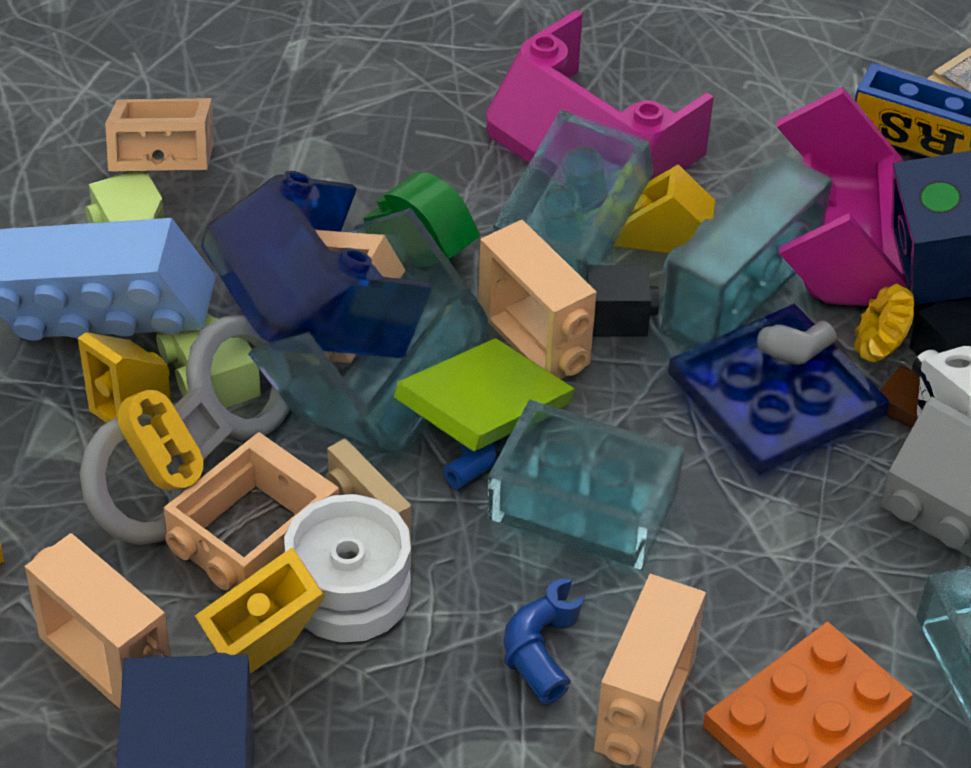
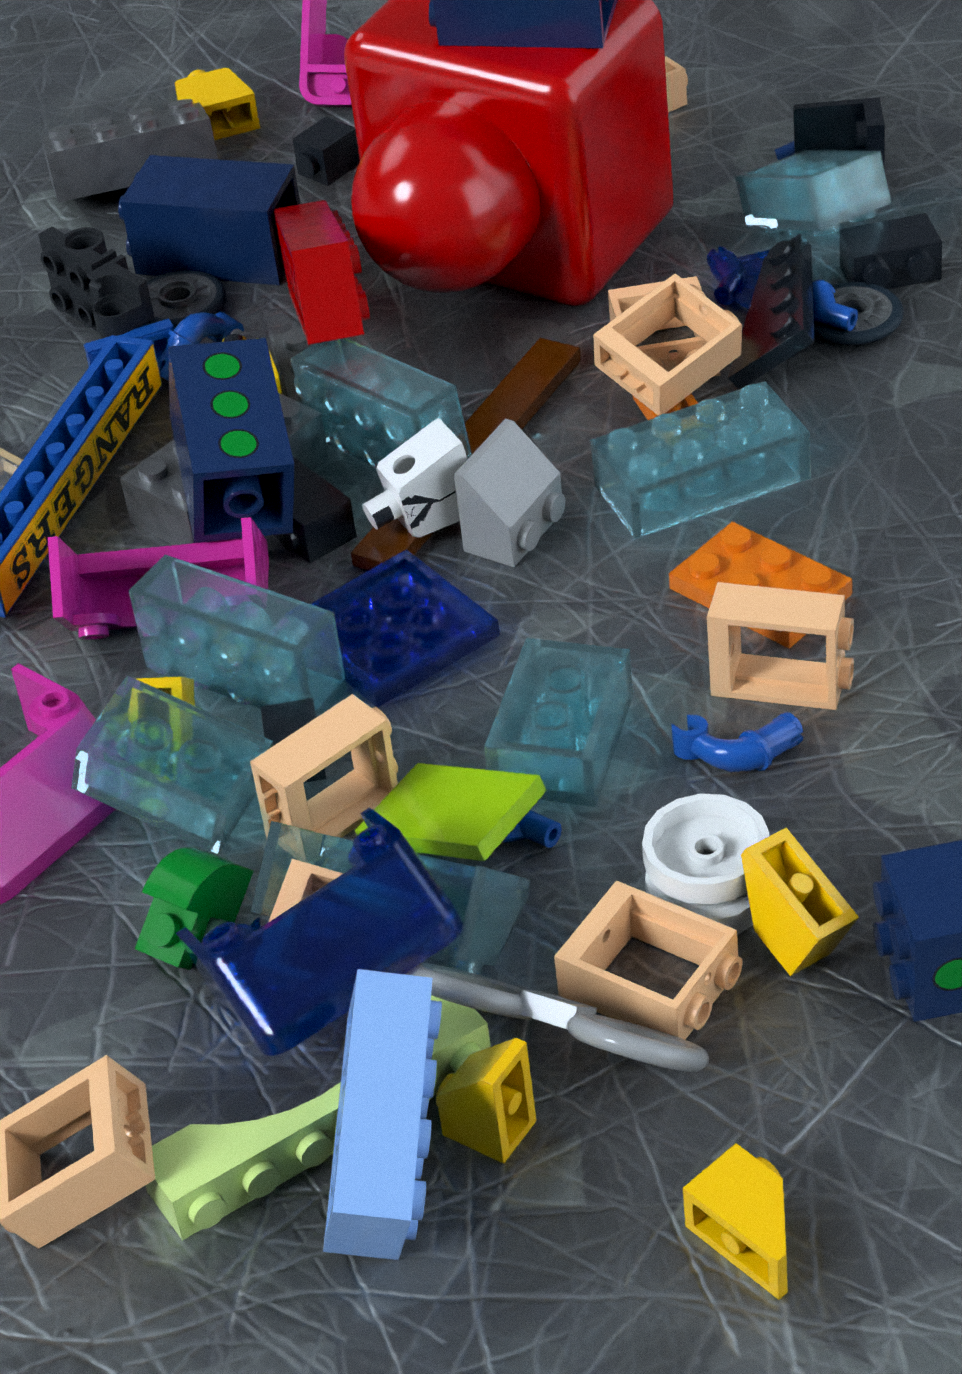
camera: 90 degrees left, 5 degrees down
light nougat window [24,533,171,709] -> none
yellow beam [117,390,203,491] -> none
tan plate [326,438,411,541] -> none
light grey arm [757,321,837,365] -> none
yellow gear [854,283,914,363] -> none

